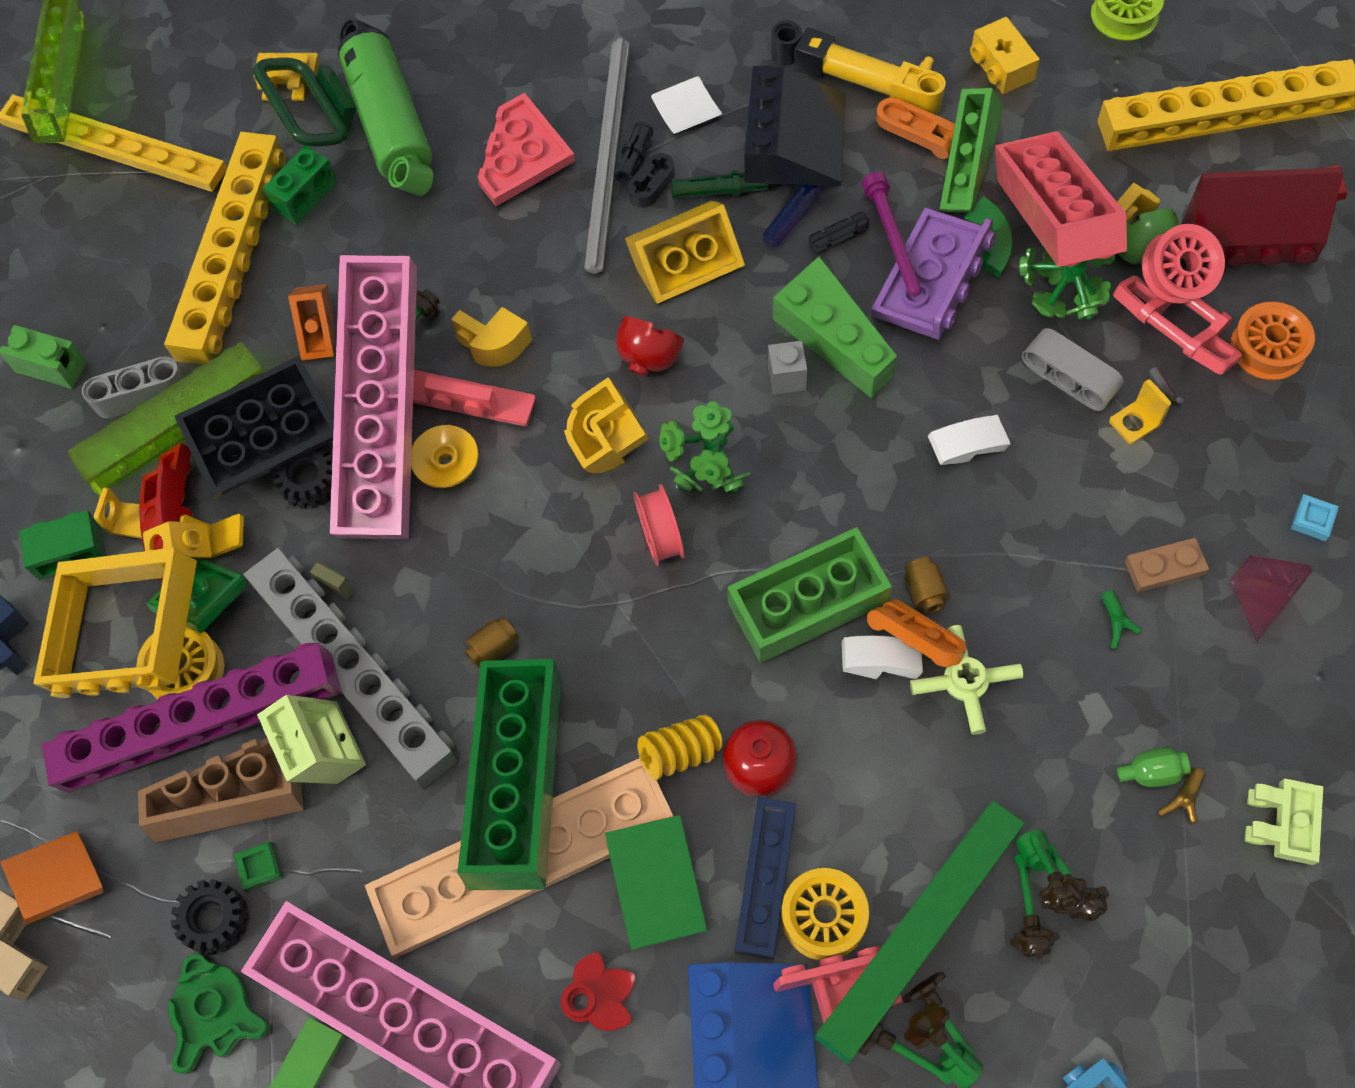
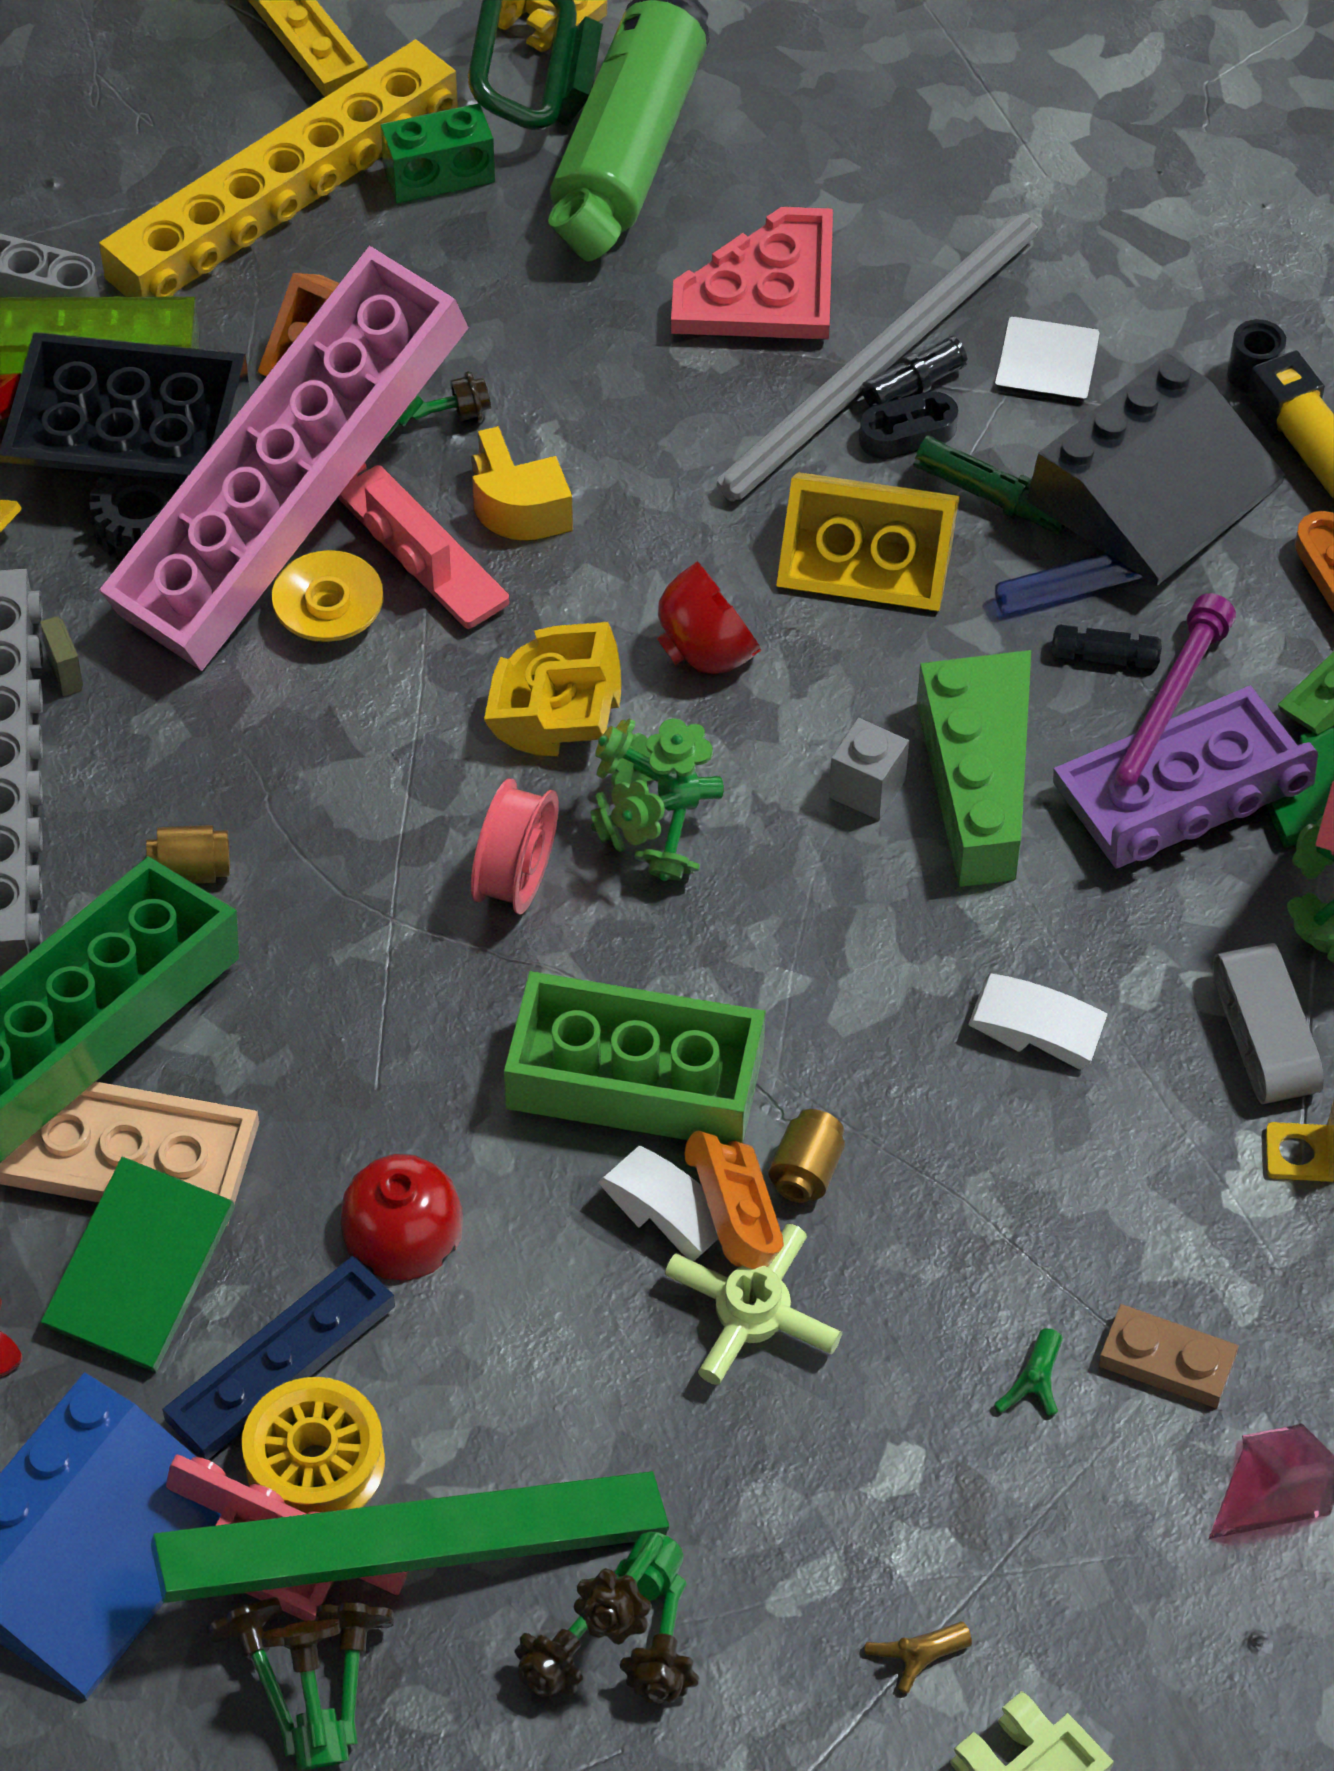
camera: 30 degrees right, 10 degrees down
yellow piece [637,714,722,780] -> none
bright green plant [1116,747,1191,787] -> none

